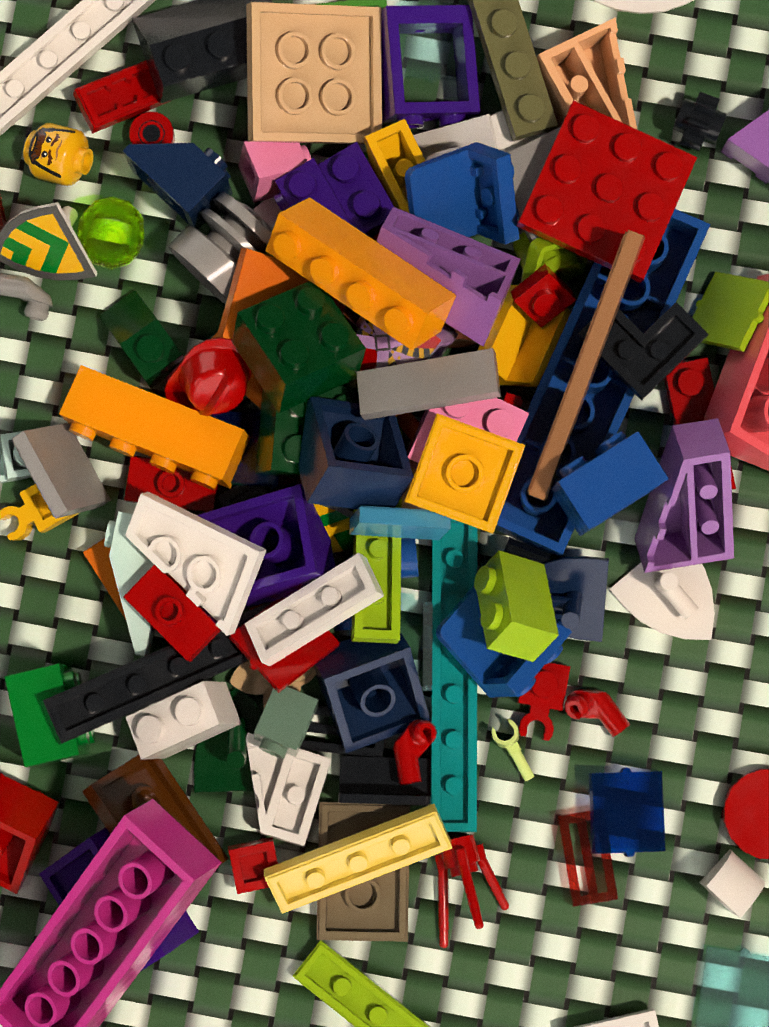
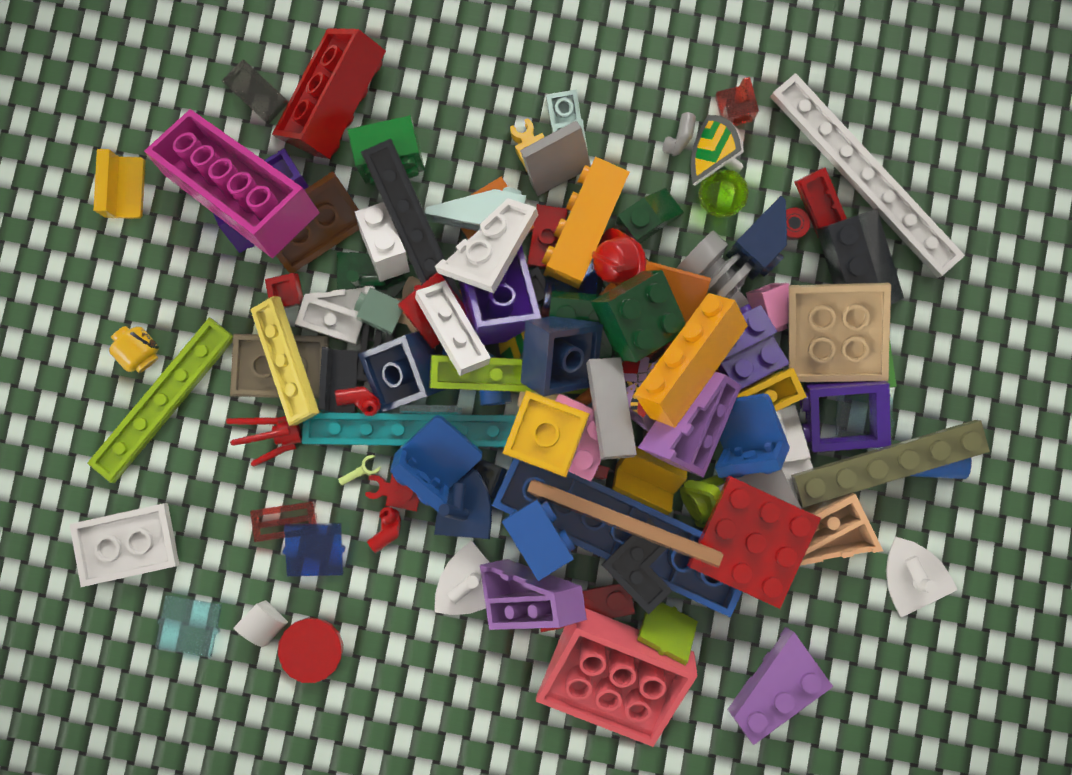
camera: 90 degrees right, 0 degrees up
yellow head [23,123,94,186] -> none
red plate [123,564,221,662] -> none
dark azure tile [349,505,451,540] -> none
lime brick [474,550,559,662] -> none
red plate [510,264,576,328] -> none
black gear [673,92,727,151] -> none

